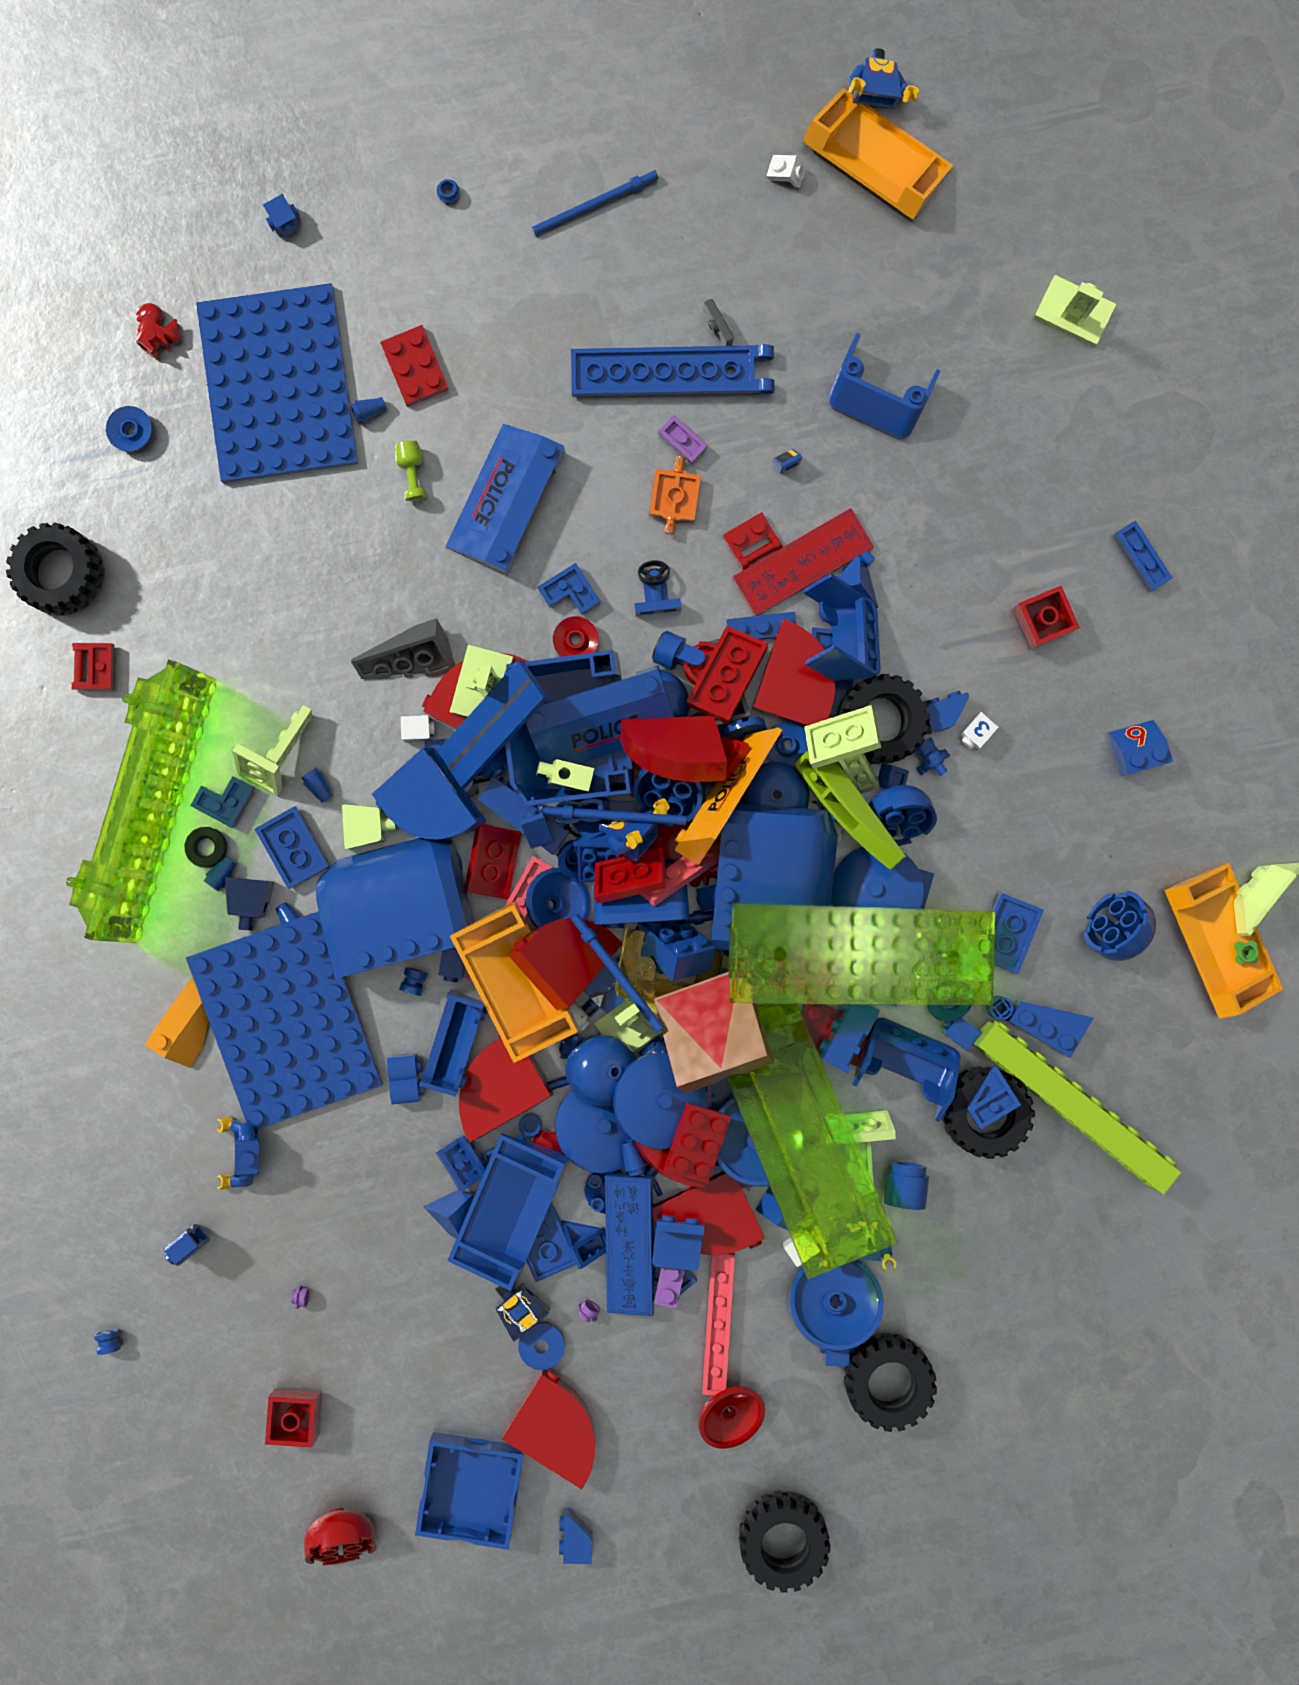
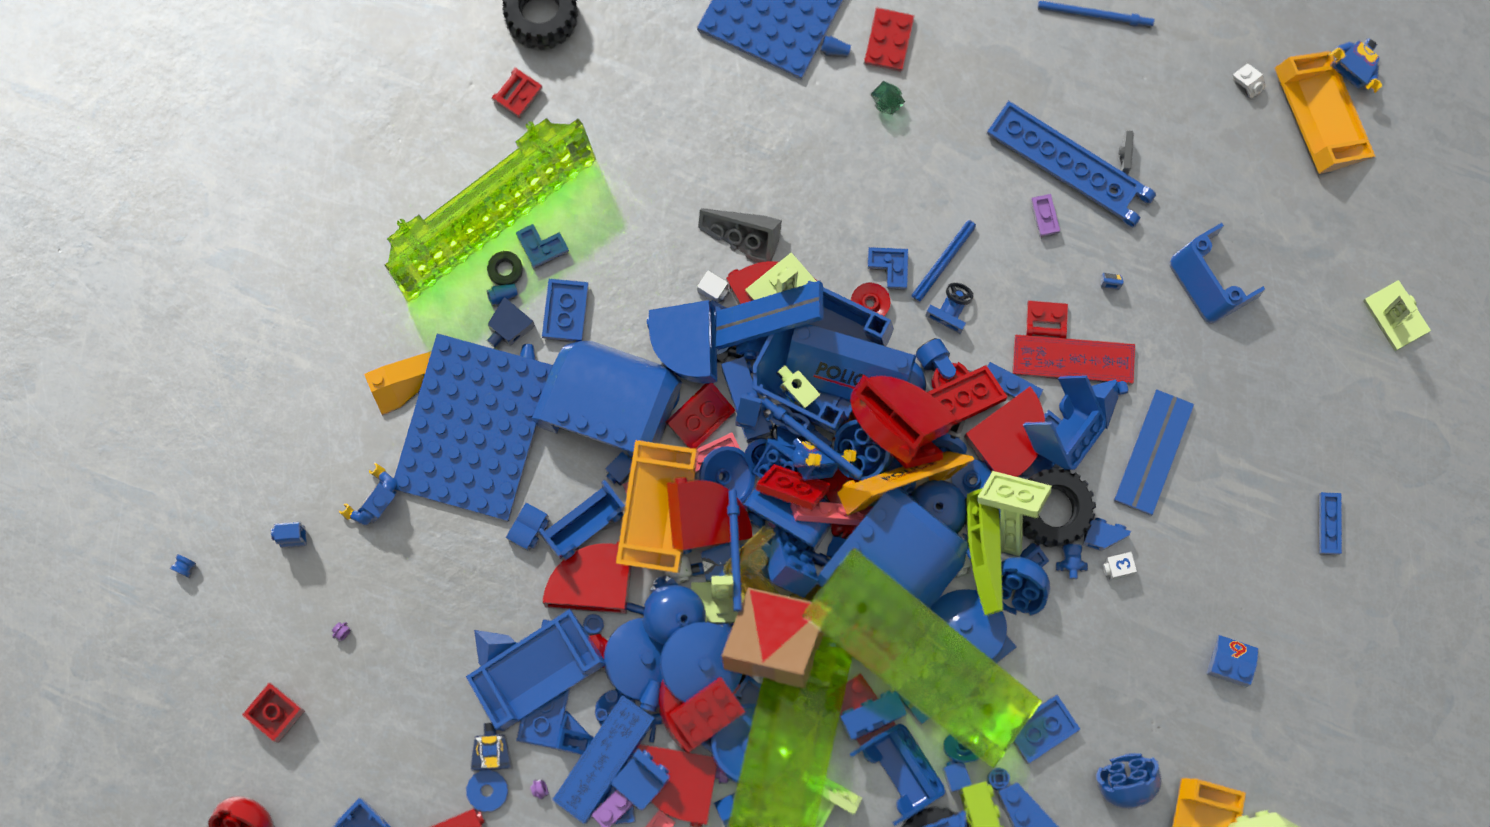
camera: 40 degrees right, 10 degrees down
yellowish green piece [232,705,312,797] -> none
blue cone [301,768,333,803] -> none
yellowish green torso [342,805,397,850] -> none
lime piece [395,441,427,501] -> none
blue wheel [399,967,428,996] -> none
blue bracket [436,1135,487,1192] -> none
blue slope [445,424,565,576] -> none
orange plate [649,456,701,535] -> none
red brick [1013,585,1080,650] -> none
none -> red brick [856,376,958,450]
none -> clear green brick [870,81,905,115]
none -> blue axle [912,220,976,302]
none -> blue tile [1114,389,1194,516]

